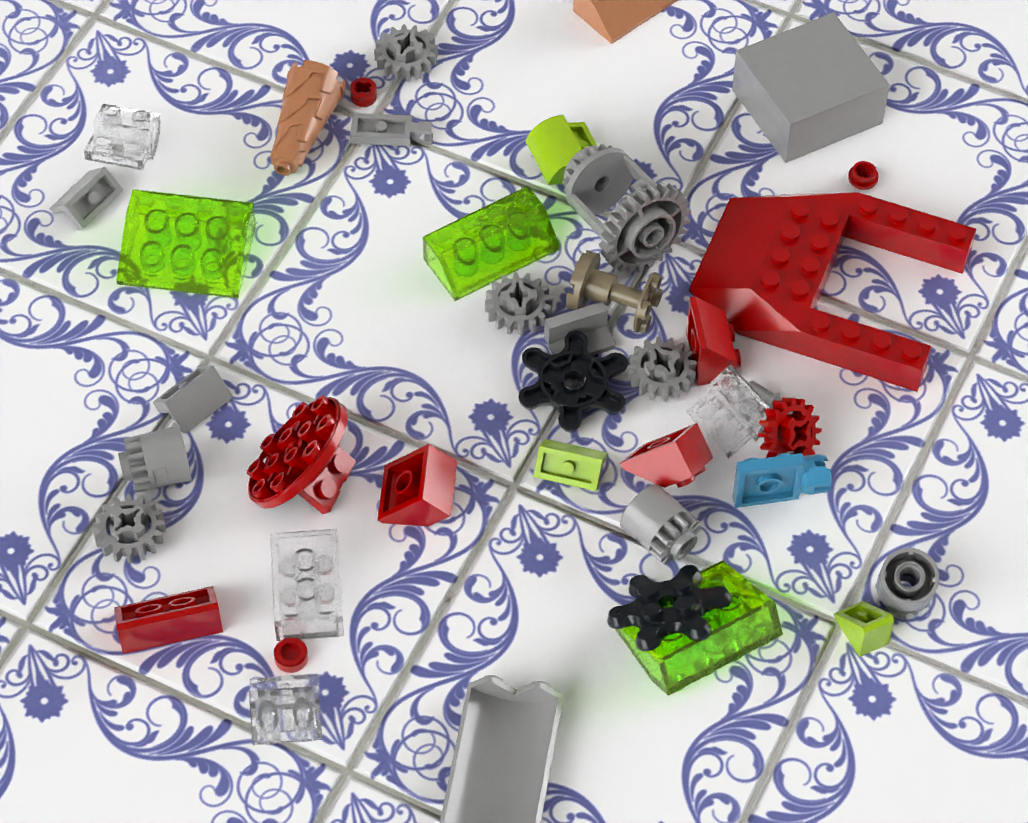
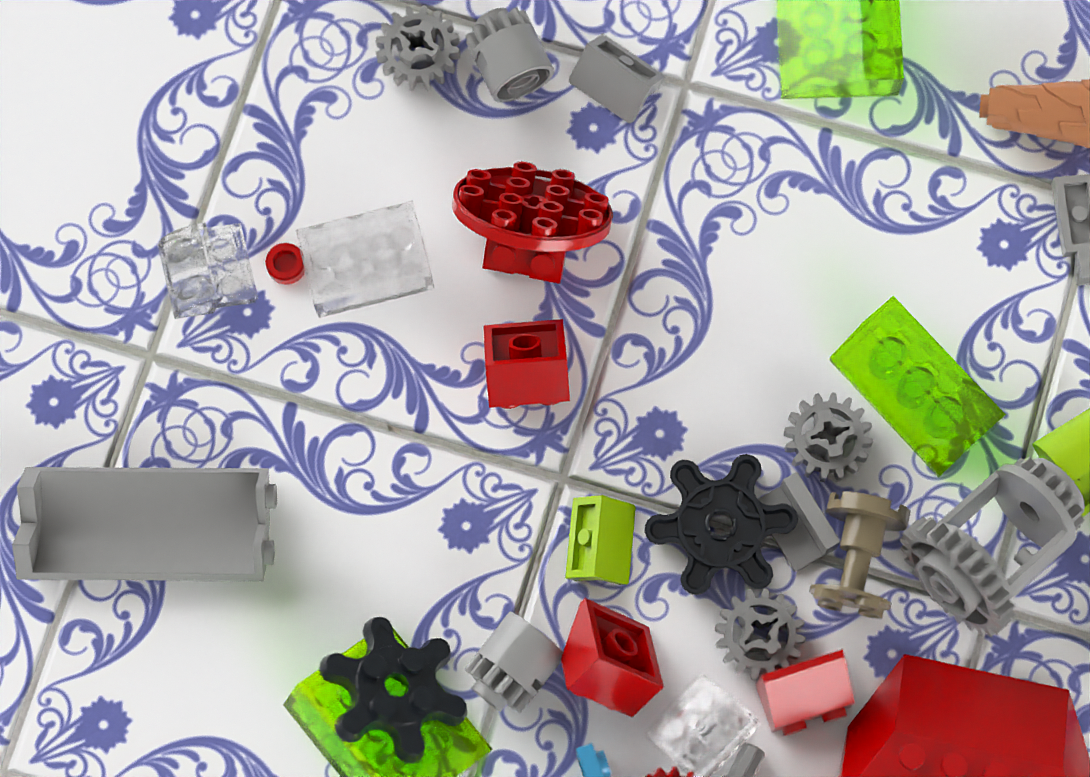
camera: 85 degrees right, 20 degrees up
red slope [114,586,223,654] -> none

